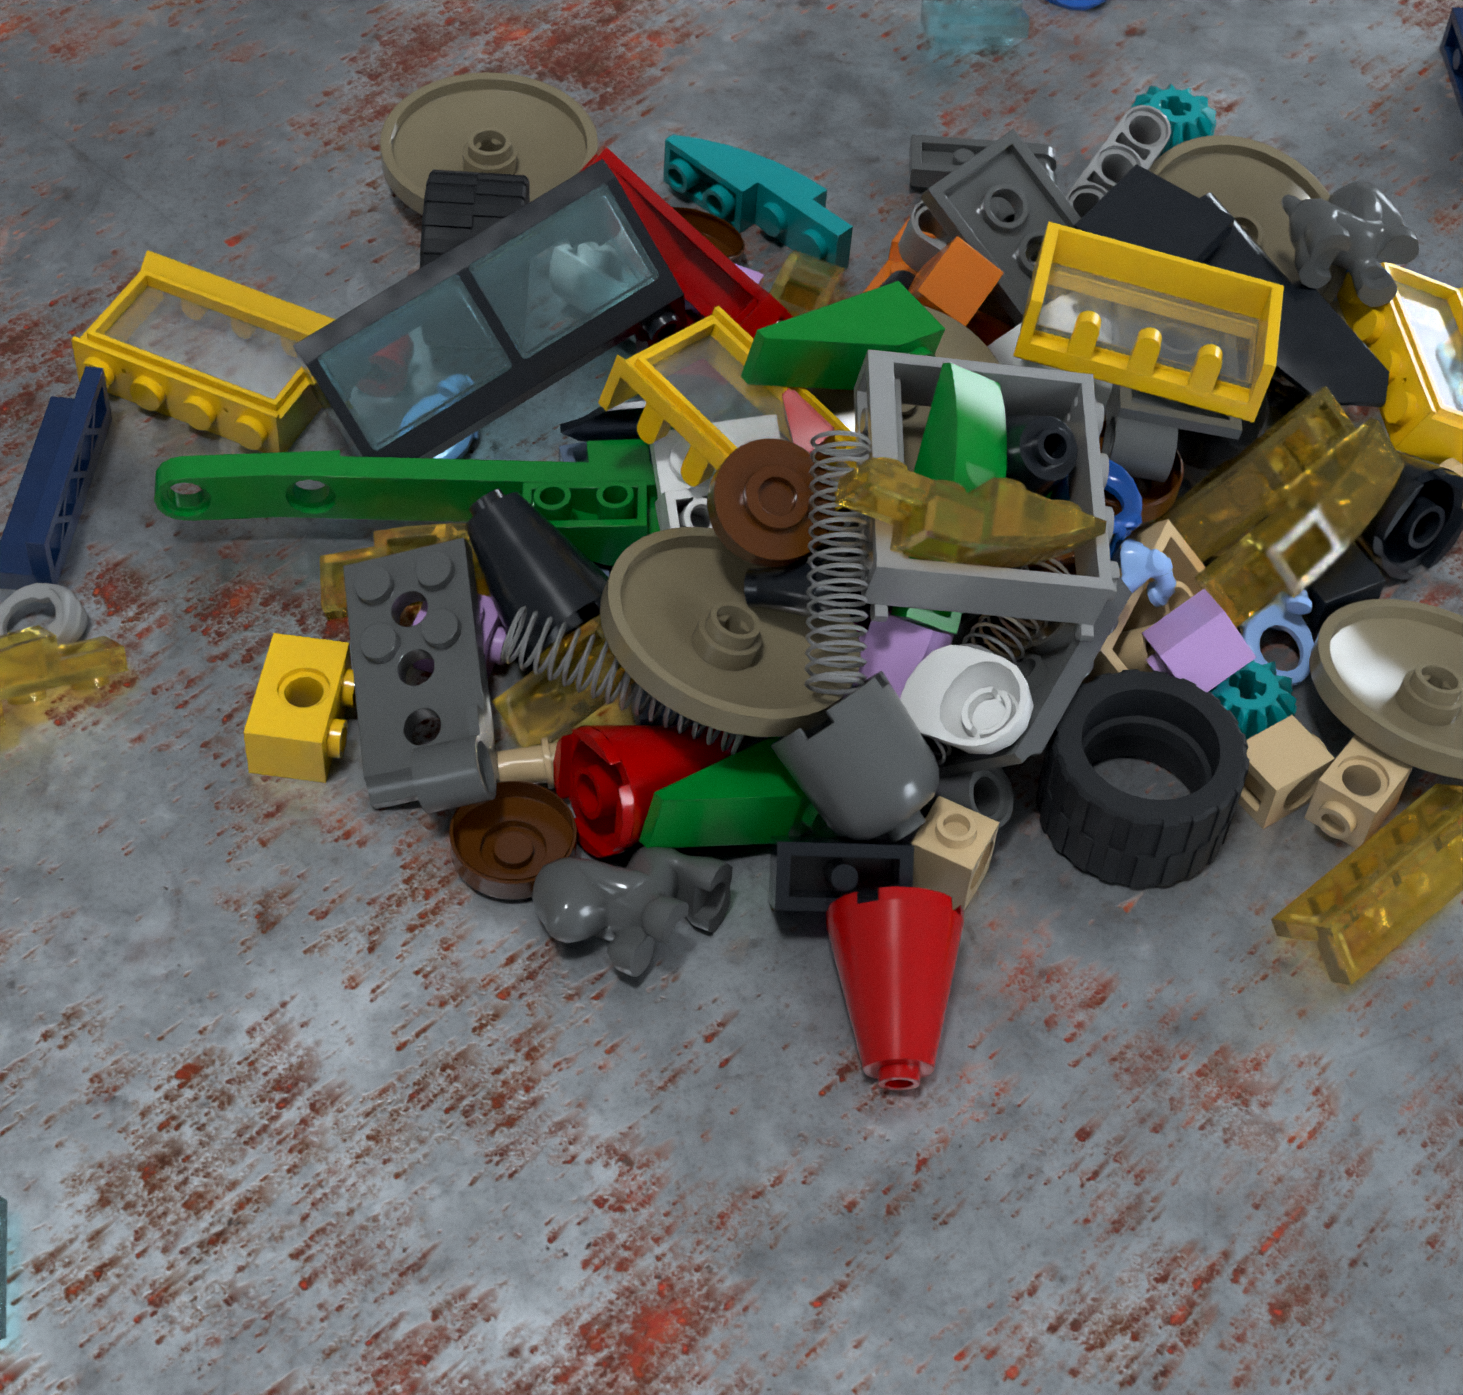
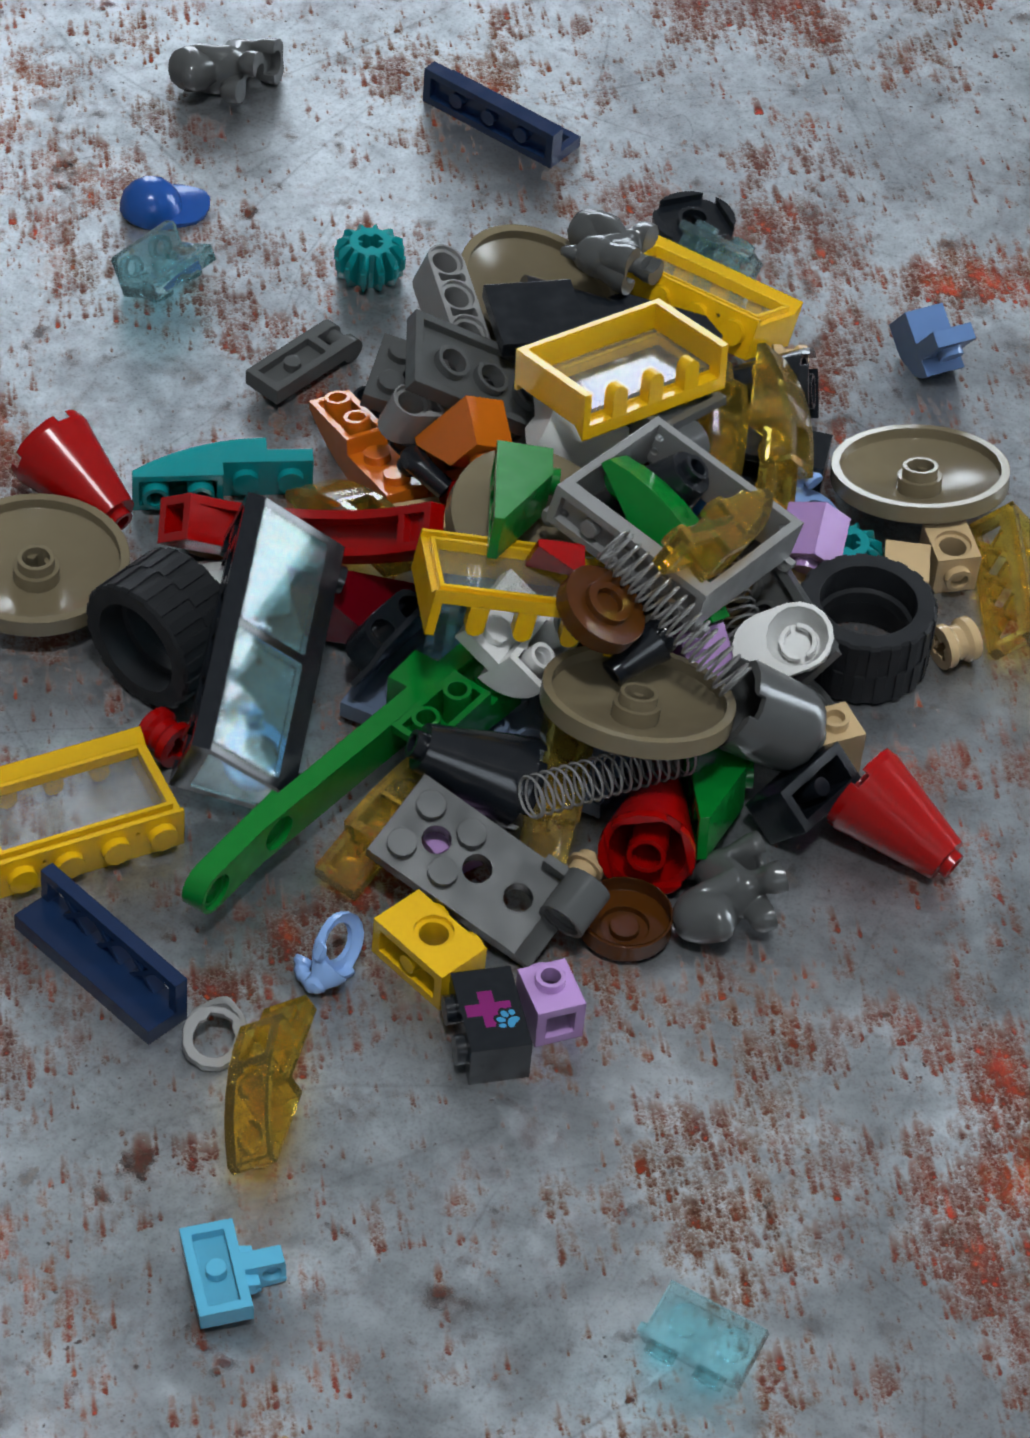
camera: 50 degrees left, 5 degrees down
none -> red cone [11,410,134,530]
none -> light blue piece [293,911,364,994]
none -> black brick [441,966,533,1085]
none -> lavender brick [516,958,587,1047]
none -> tan wheel [930,616,983,670]

